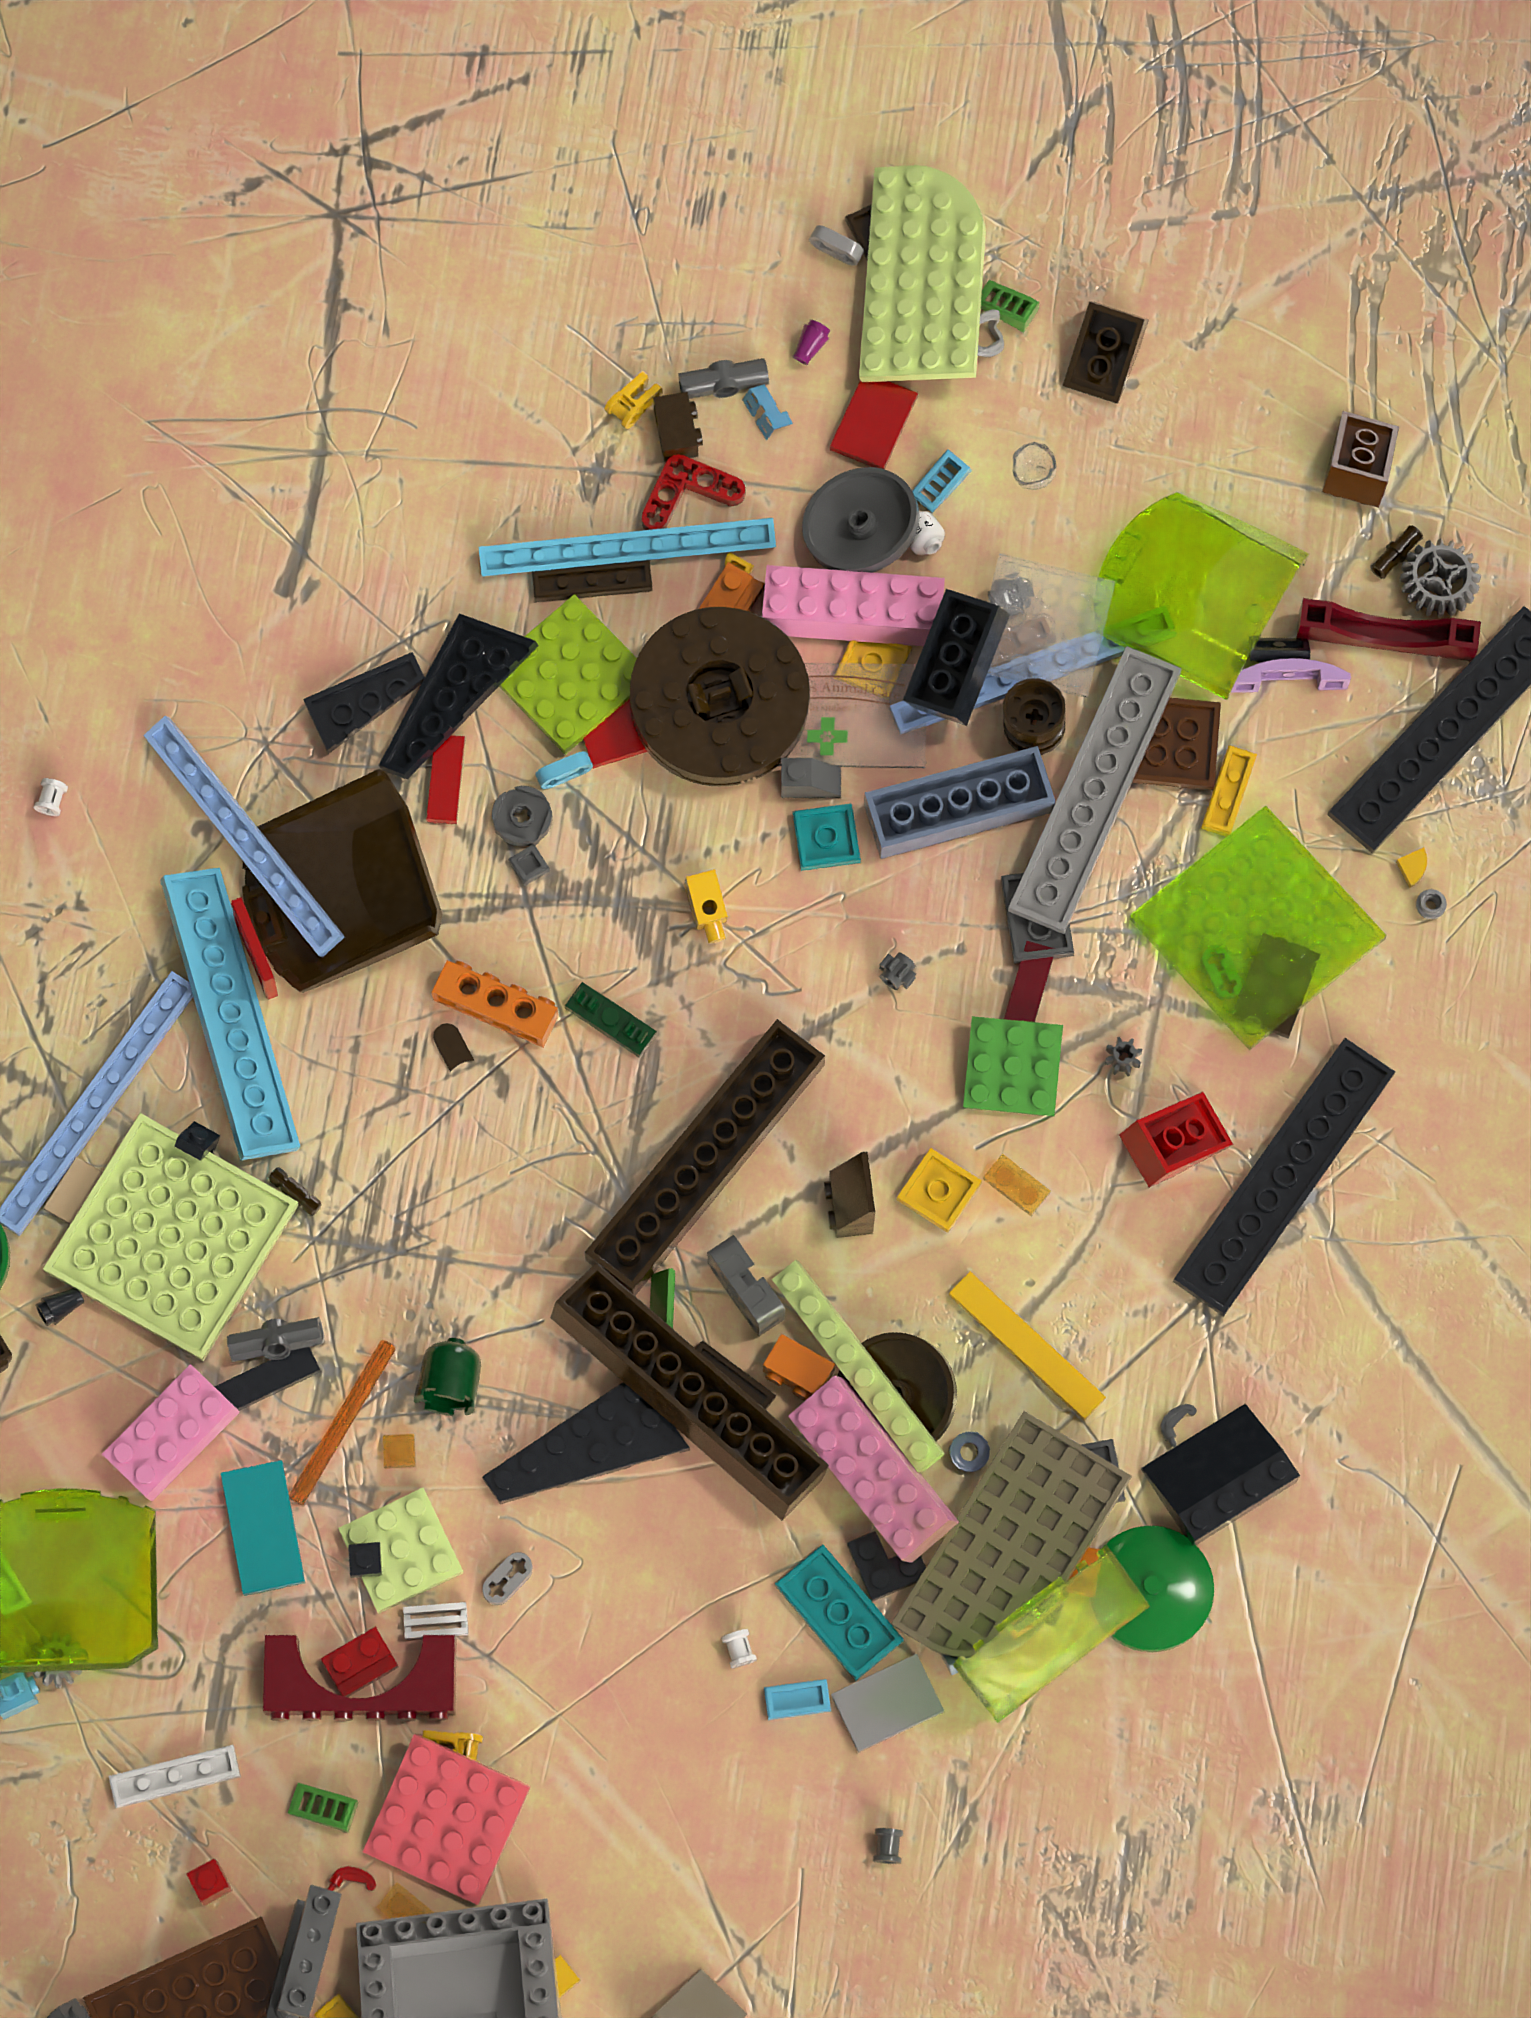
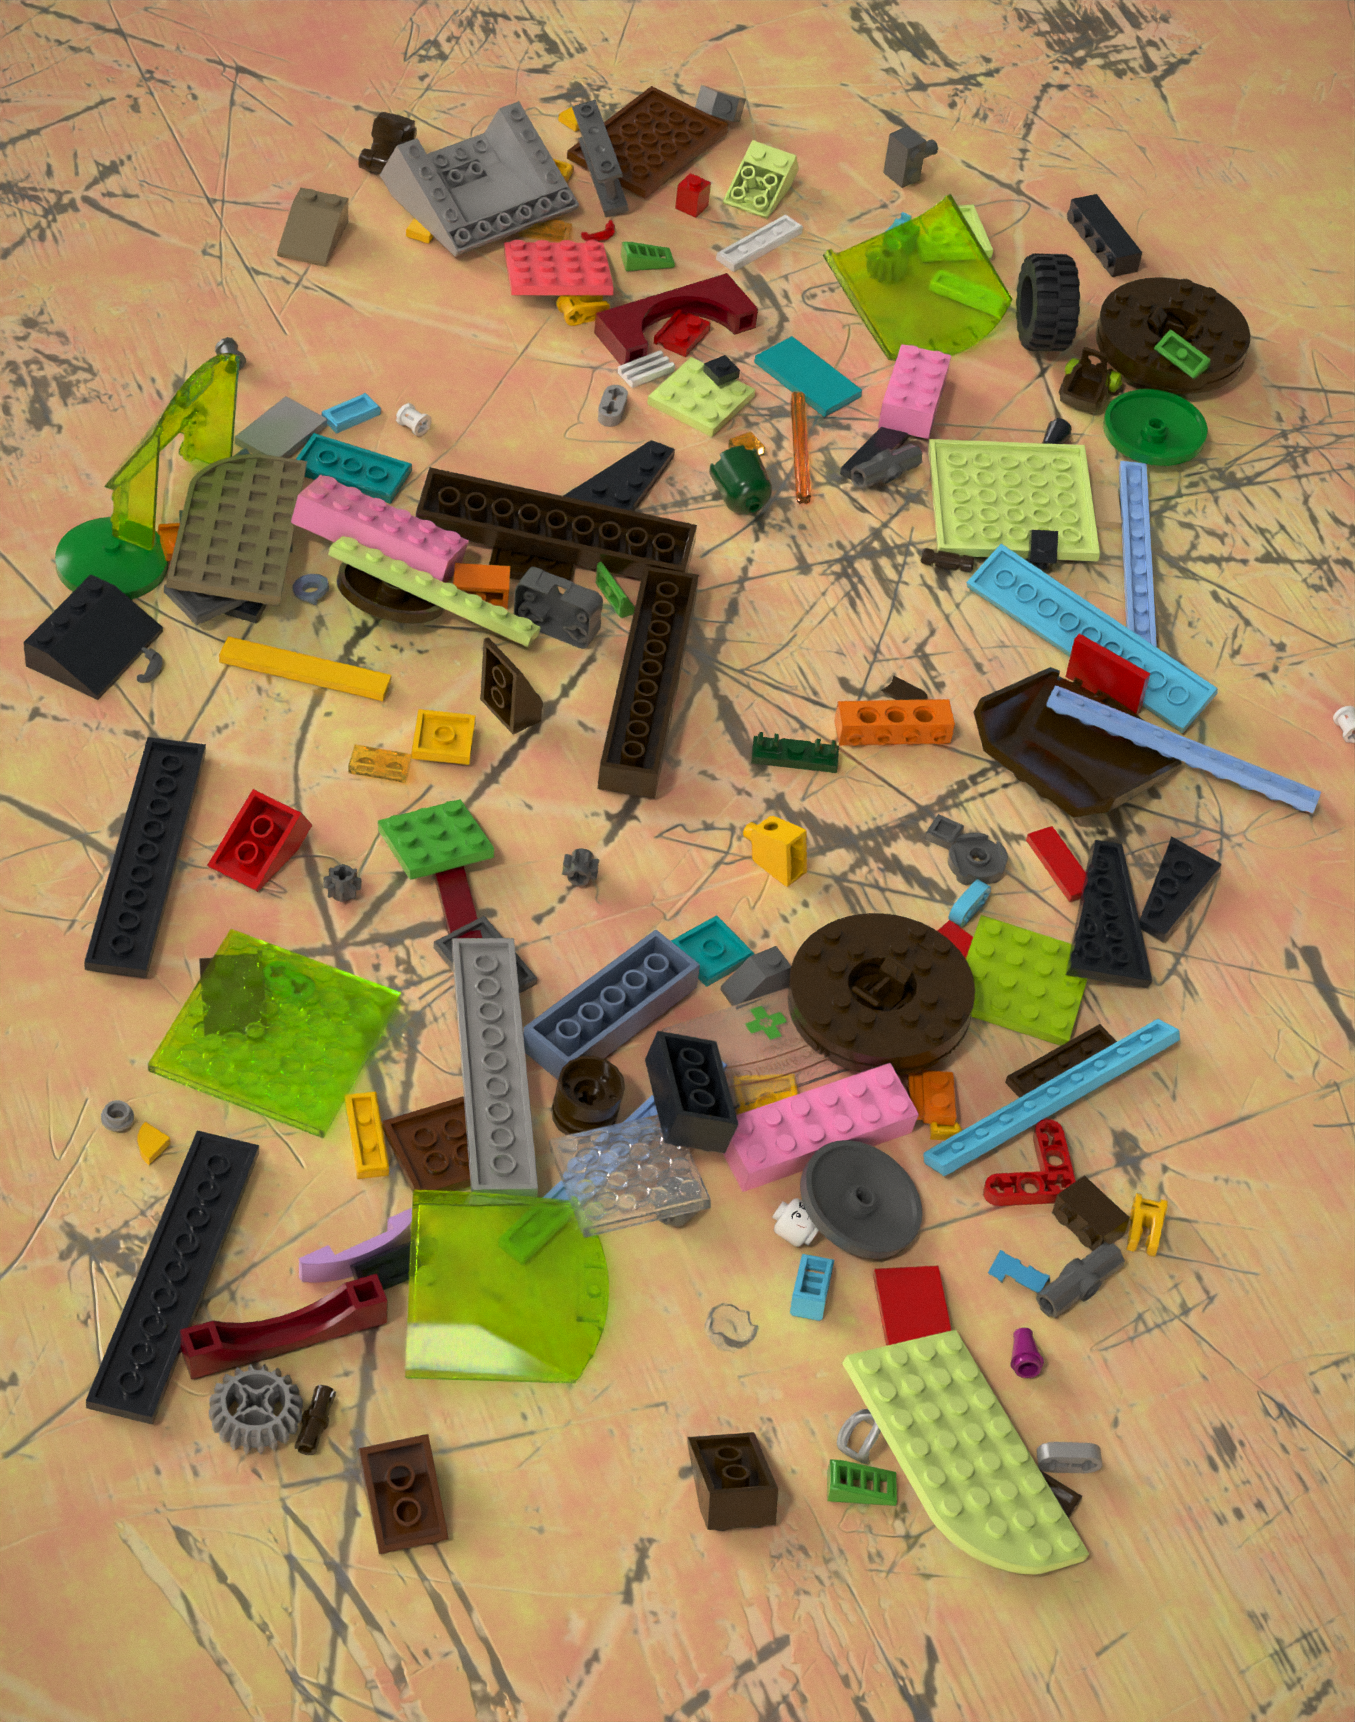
camera: 145 degrees right, 25 degrees down
none -> yellowish green slope [723,140,799,219]

